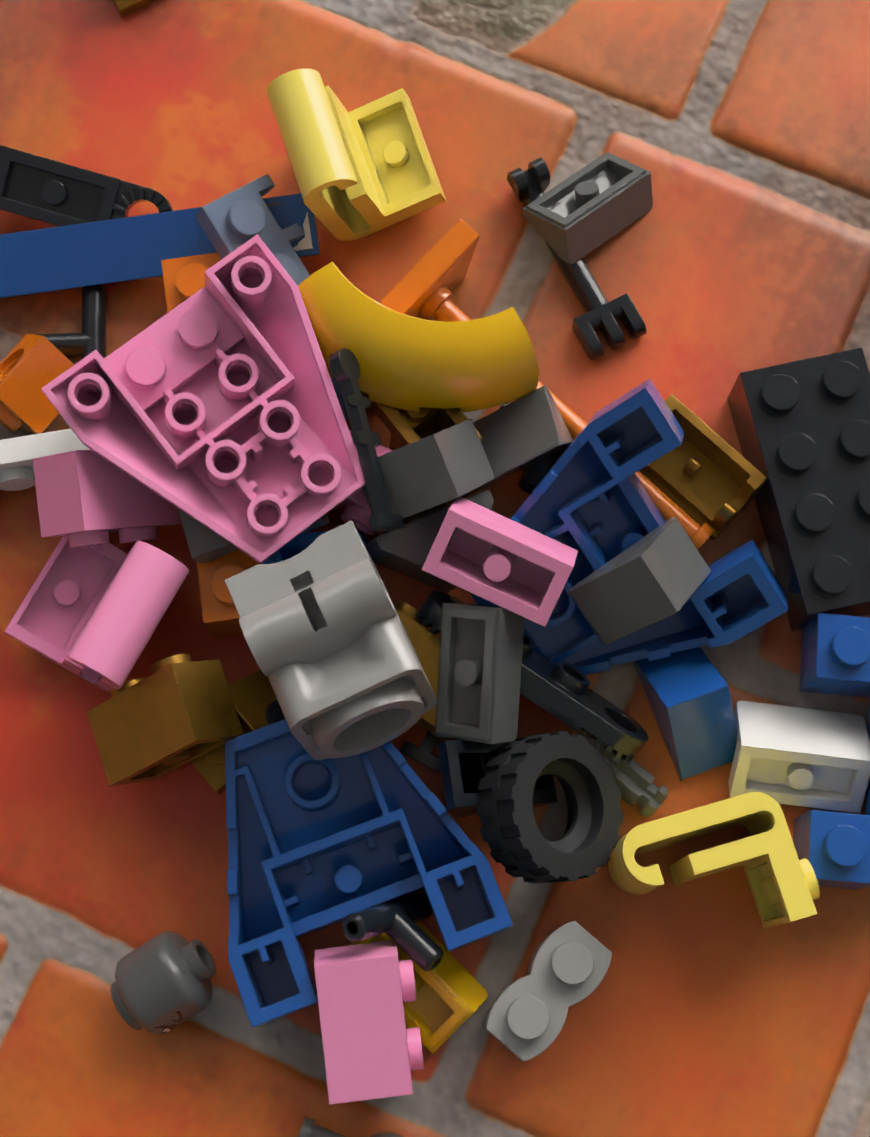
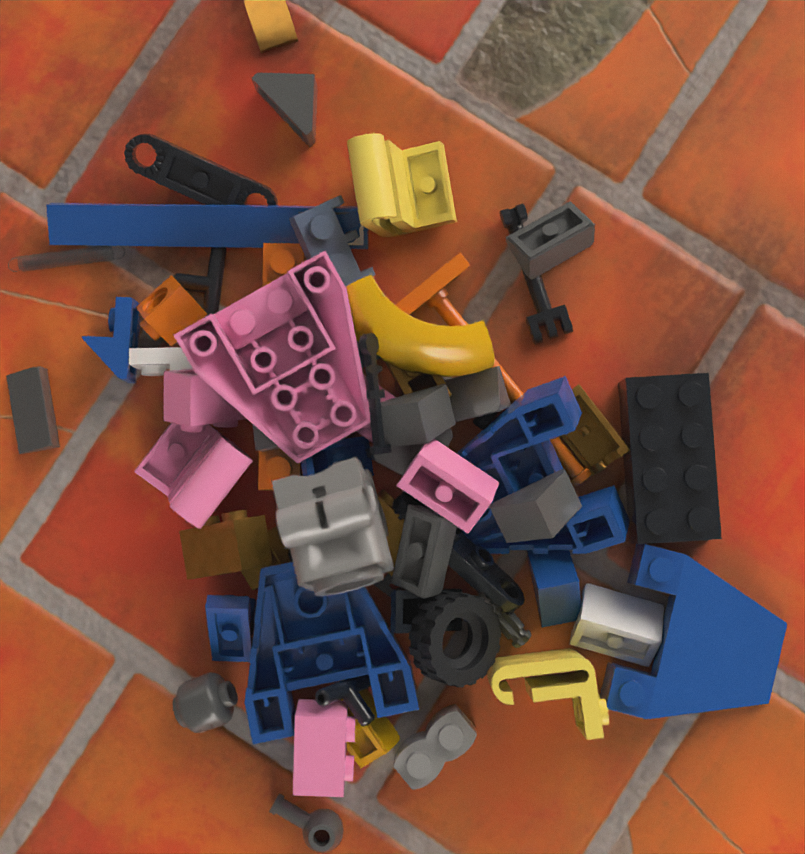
camera: 20 degrees right, 10 degrees up
none -> blue slope [205,595,256,662]
none -> dark grey slope [252,73,318,147]

